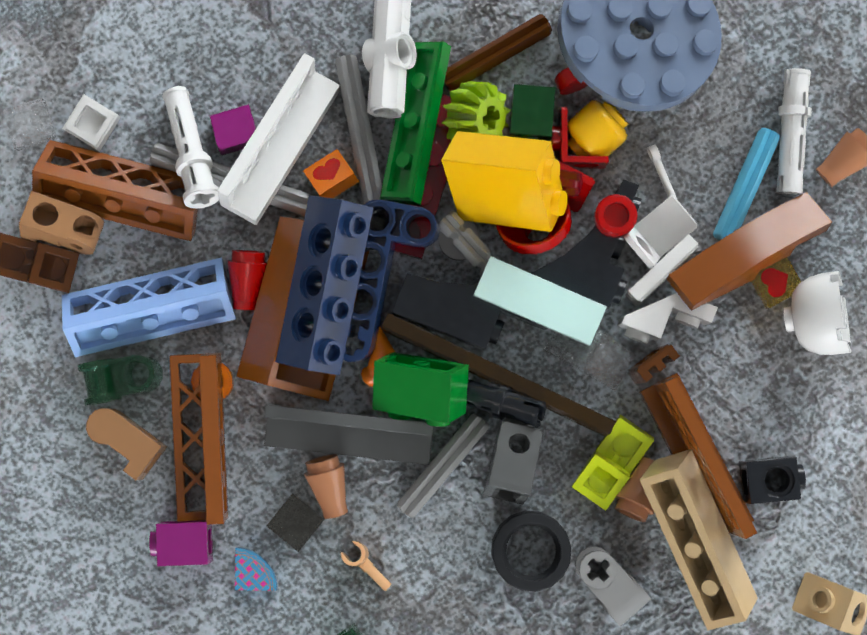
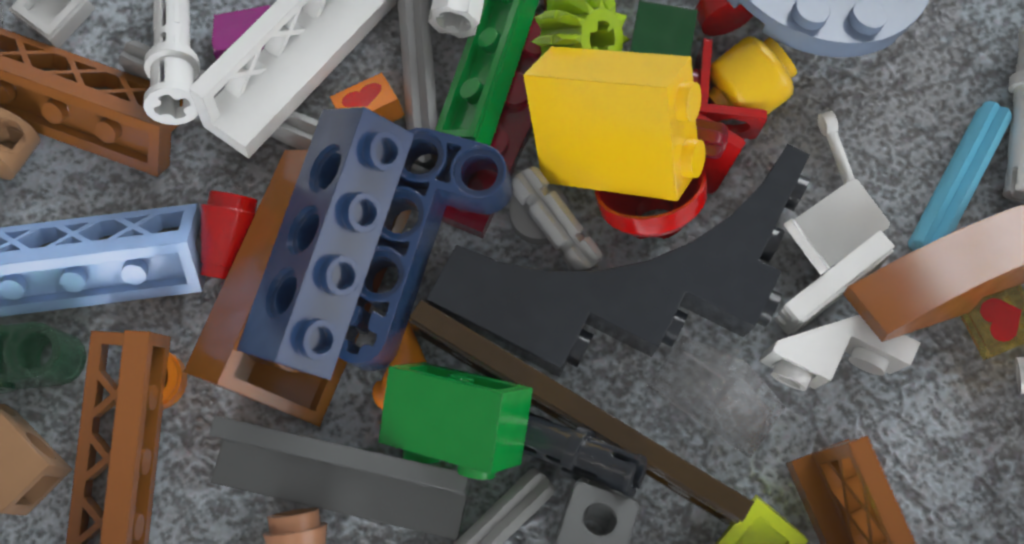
camera: 10 degrees right, 10 degrees down
light aqua tile [473,256,607,346] -> none
red tile [594,194,637,238] -> none
reddish brown tile [627,344,680,384] -> none

